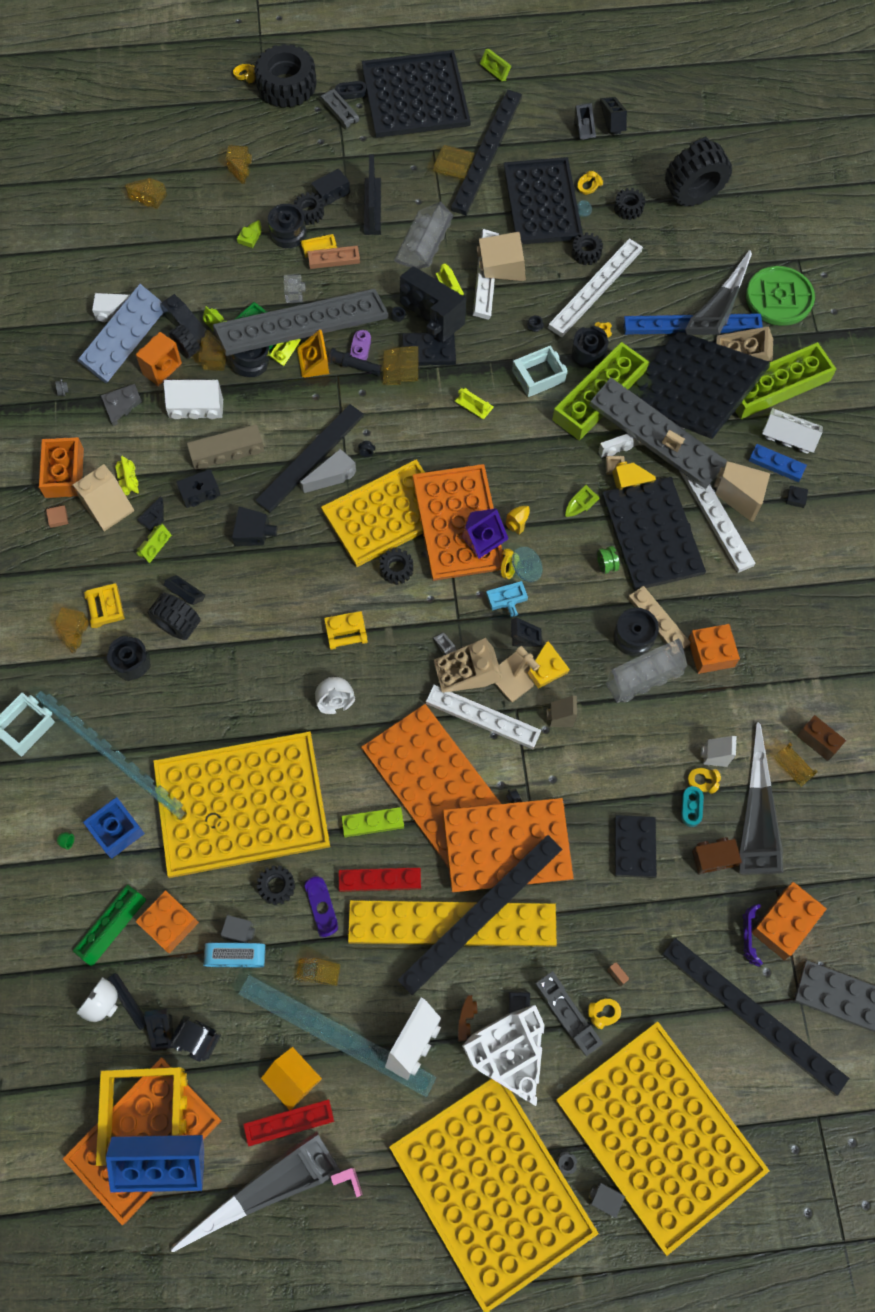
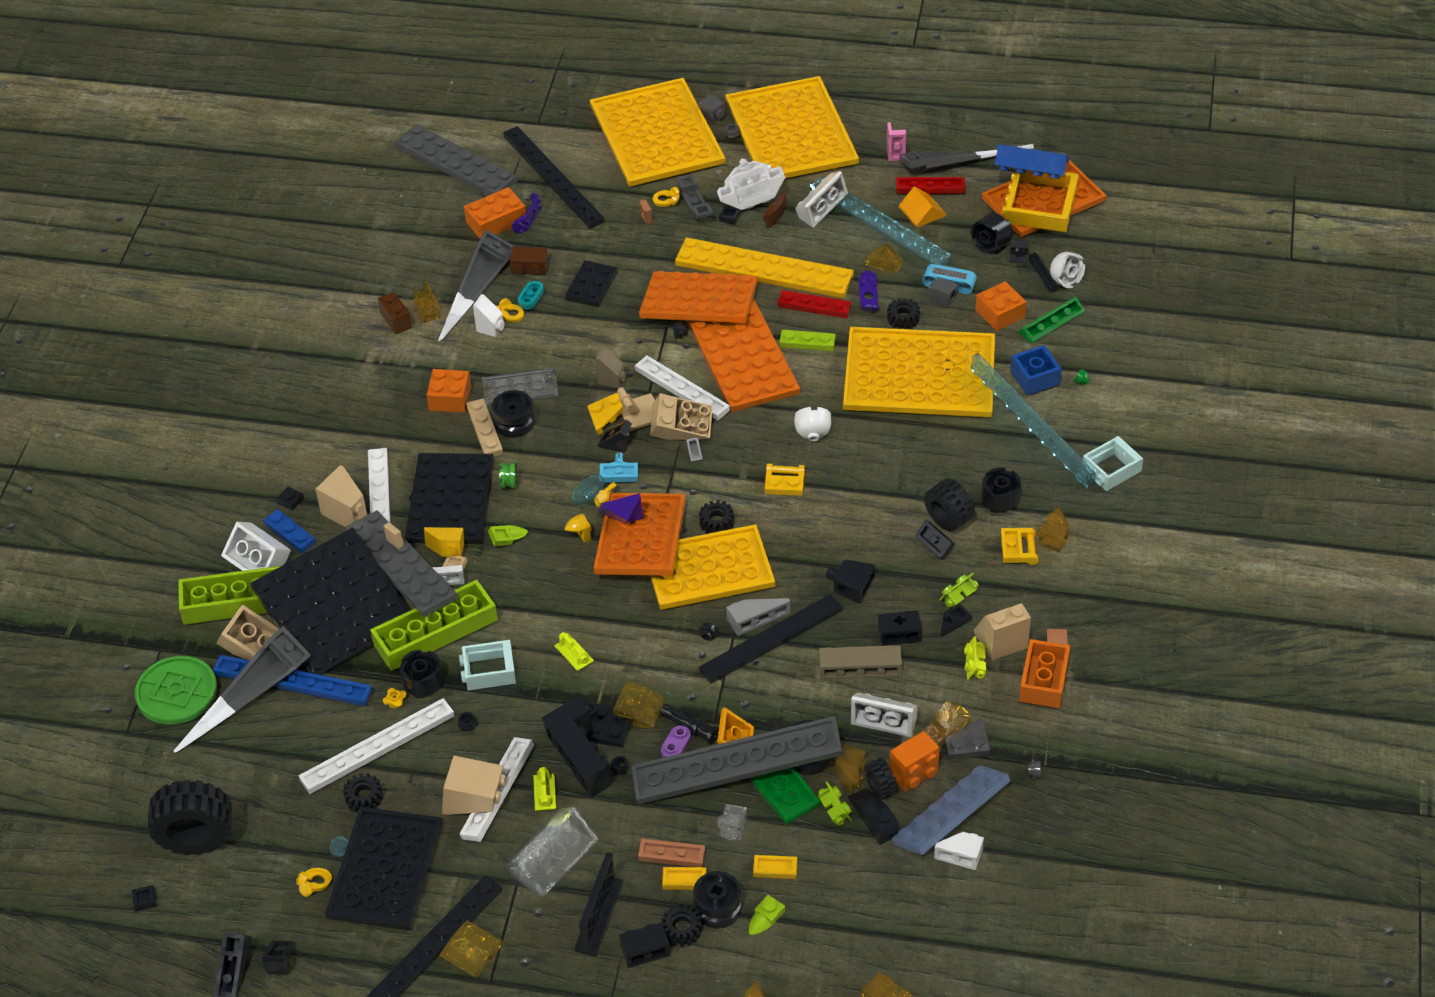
camera: 160 degrees left, 20 degrees down
black plate [398,835,563,995] -> none
black tyre [614,188,645,220] -> none
none -> yellow tile [753,855,797,879]
none -> clear yellow slope [924,701,971,746]

